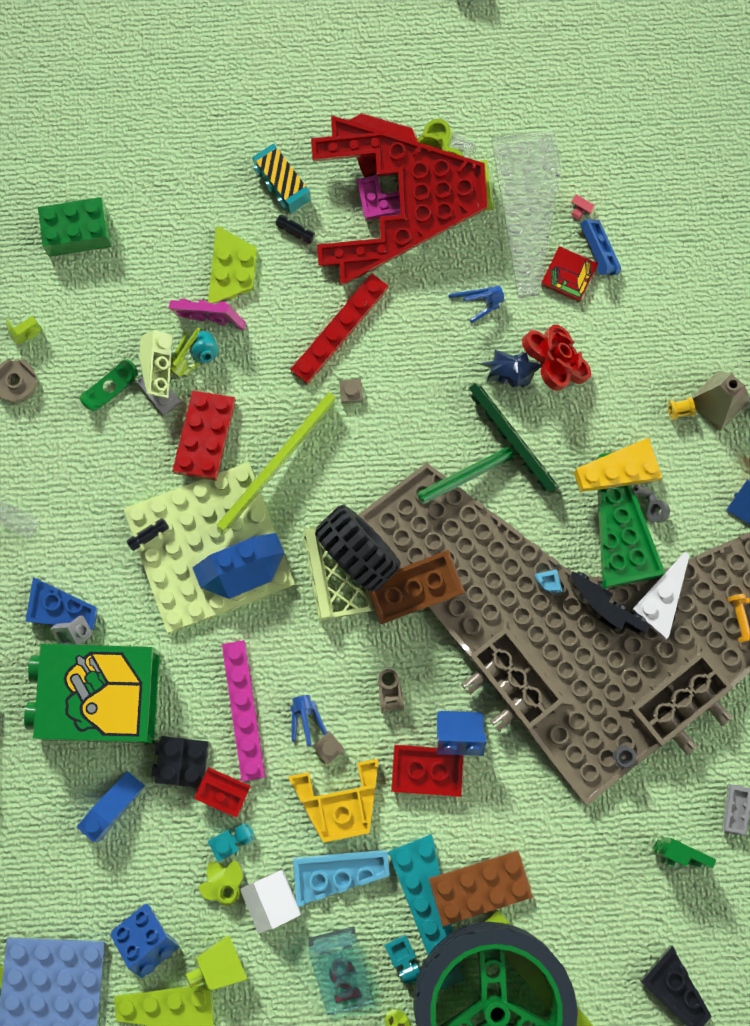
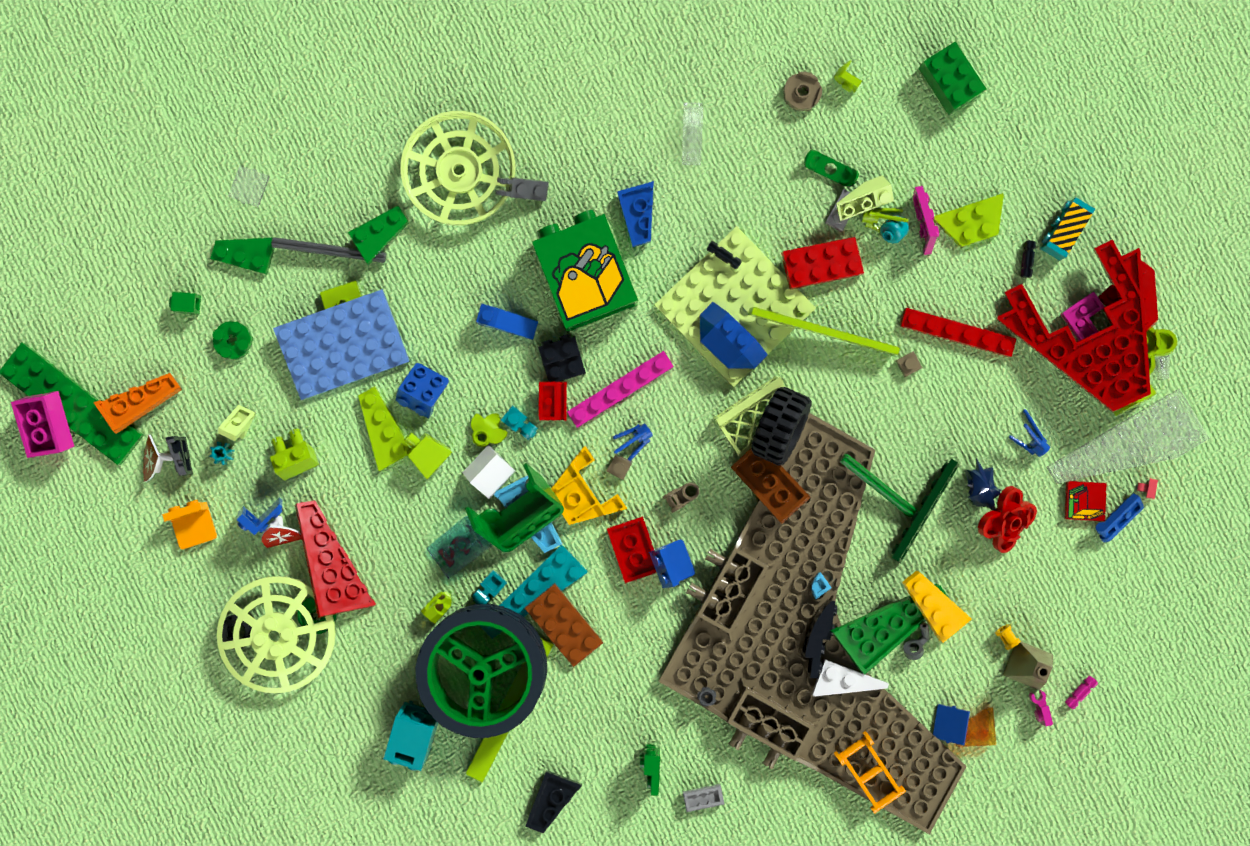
camera: 65 degrees right, 10 degrees up
light grey bracket [50,616,92,645] -> none
none -> green windscreen [465,463,564,552]

